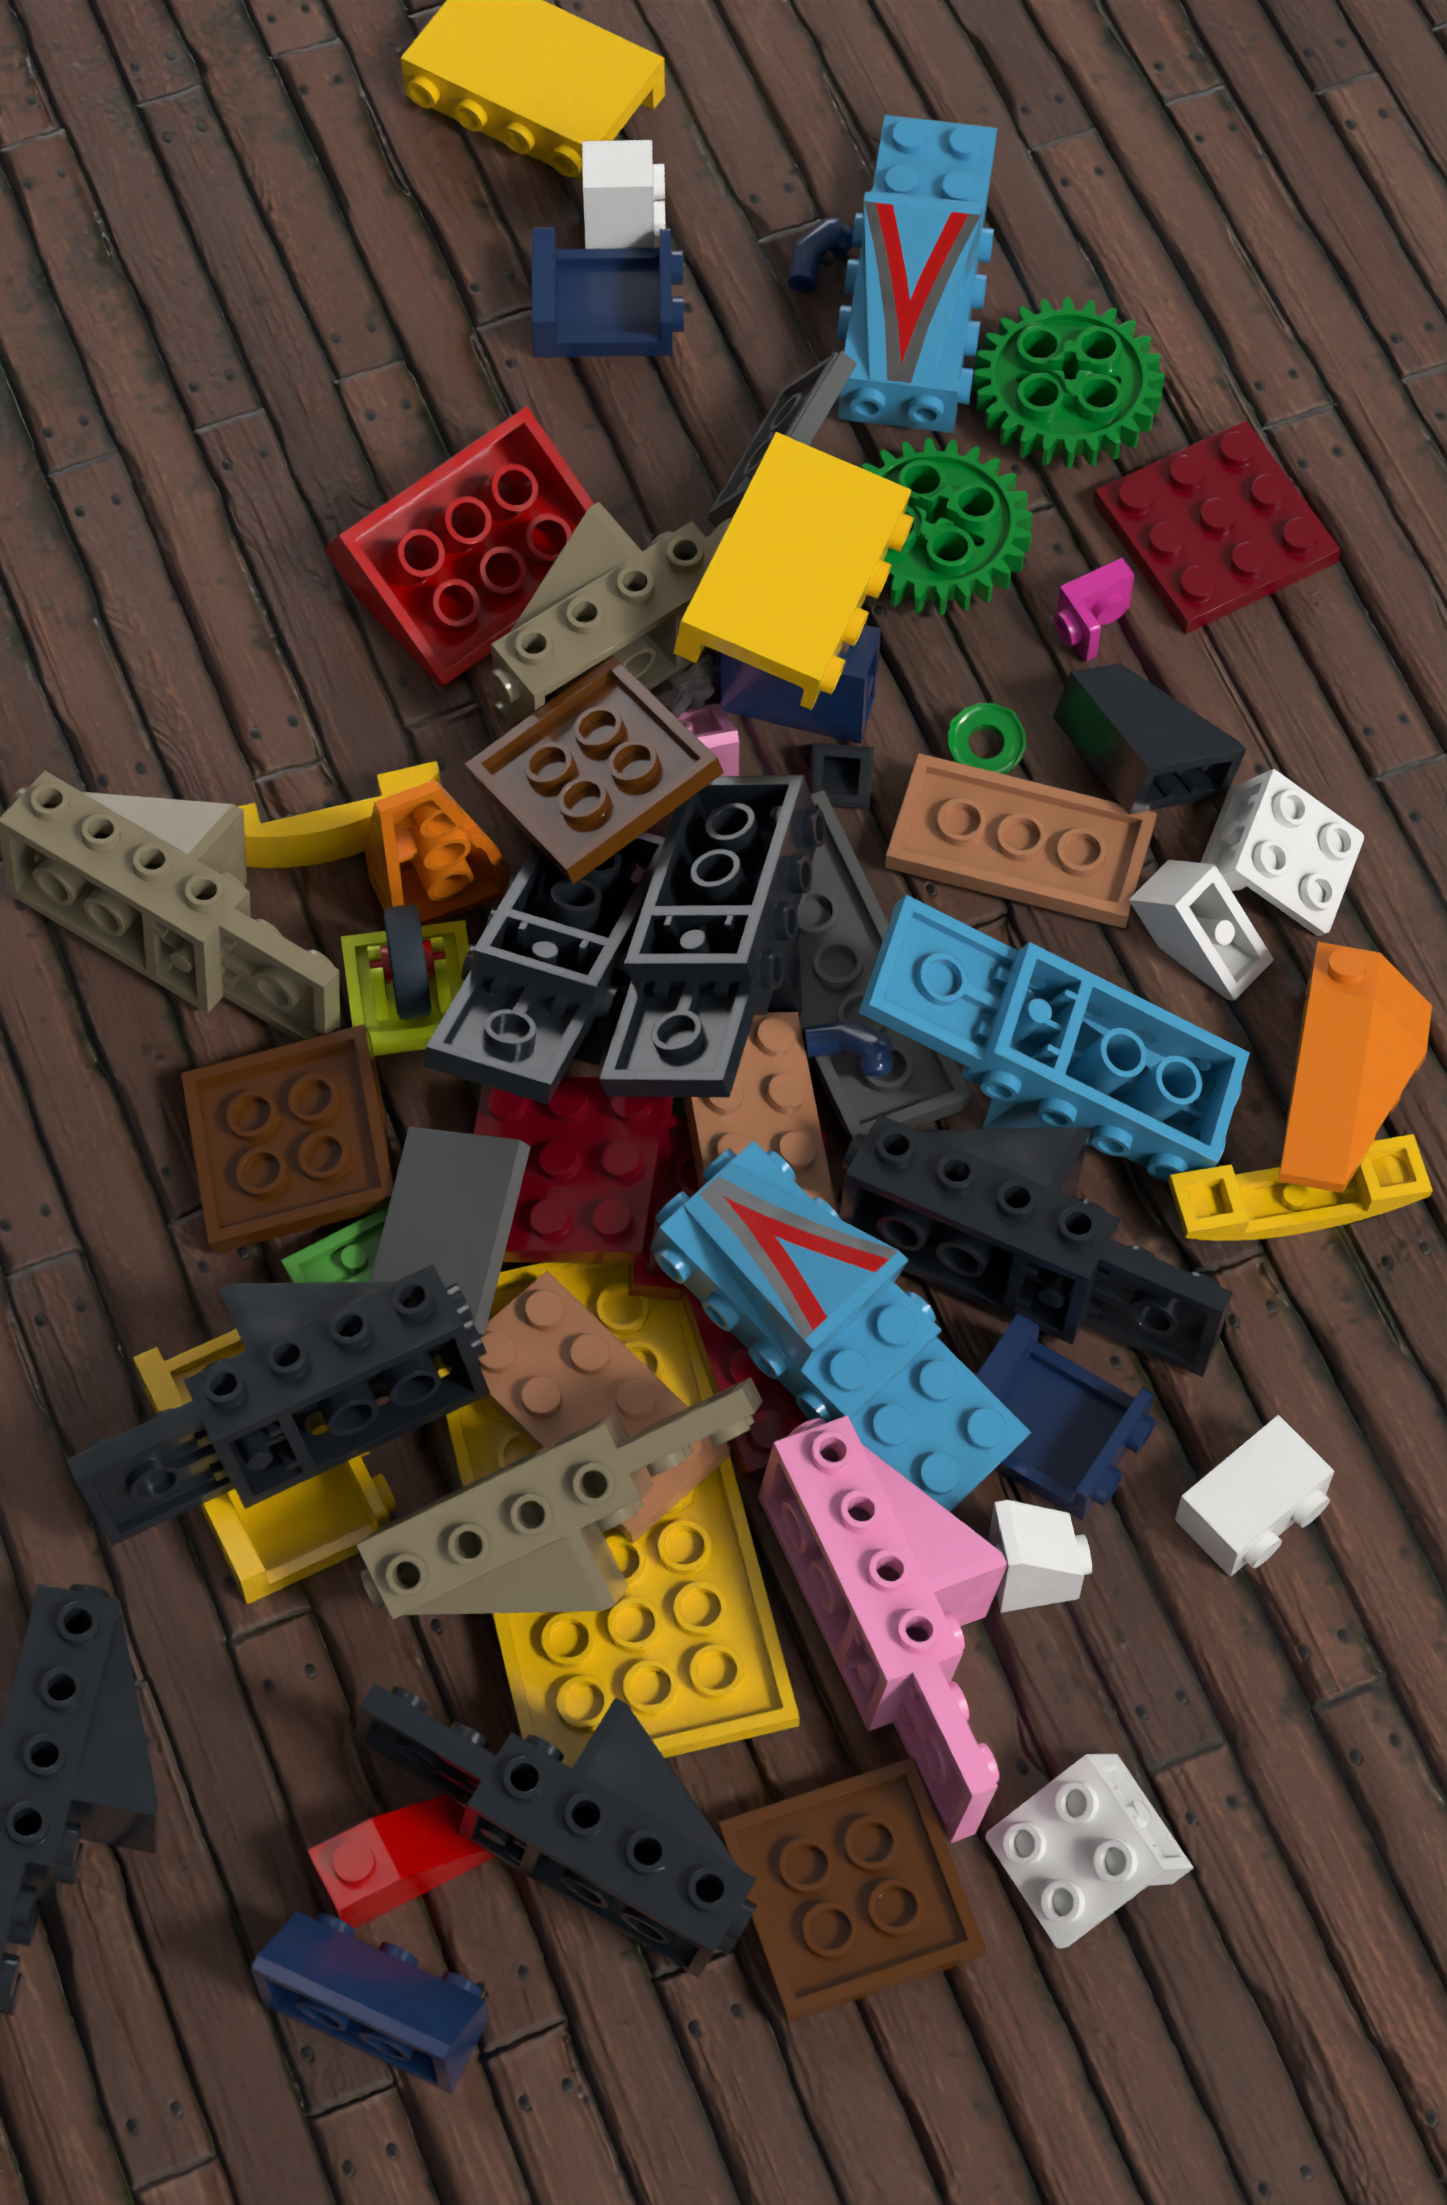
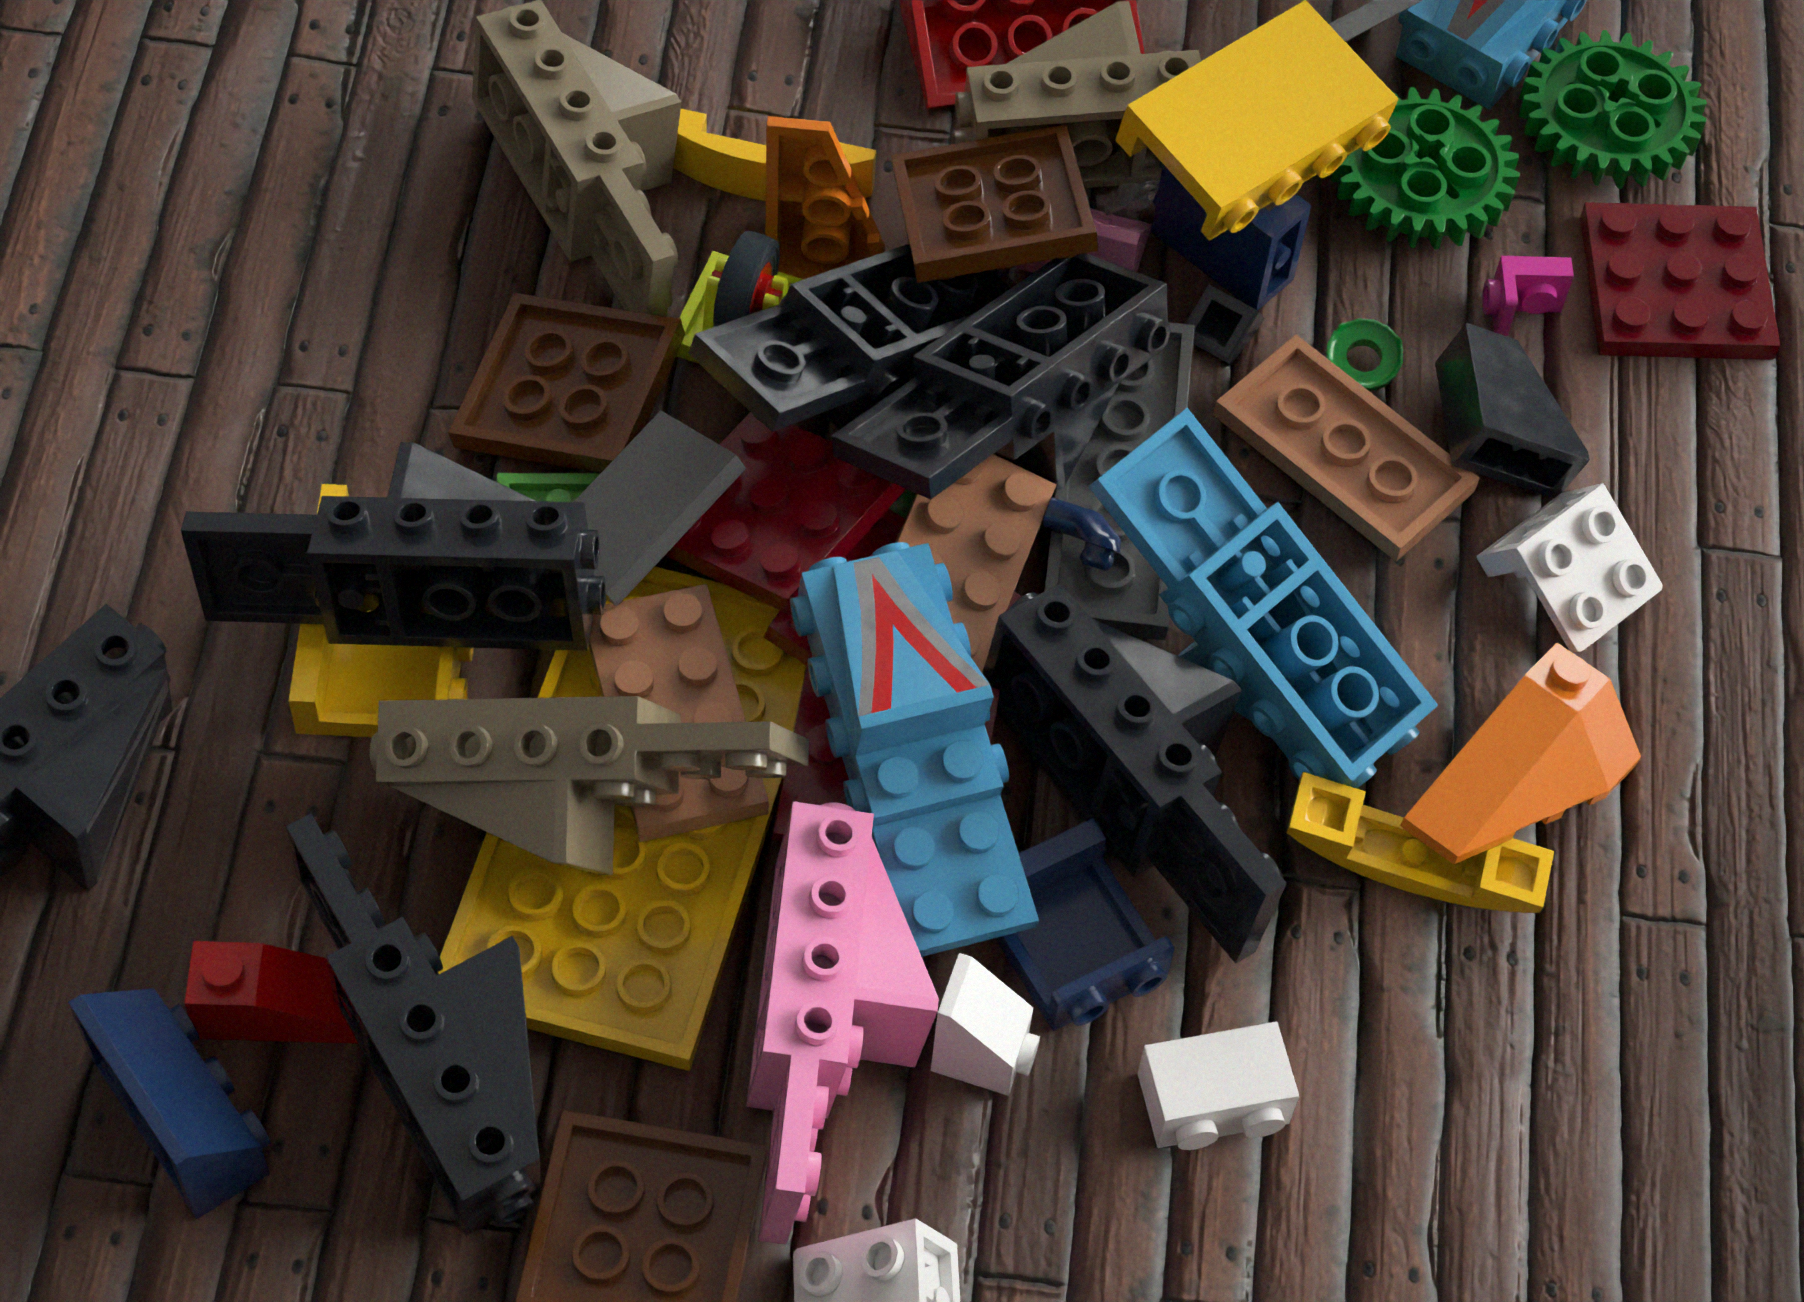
camera: 25 degrees right, 5 degrees down
white slope [1129,860,1274,1001] -> none

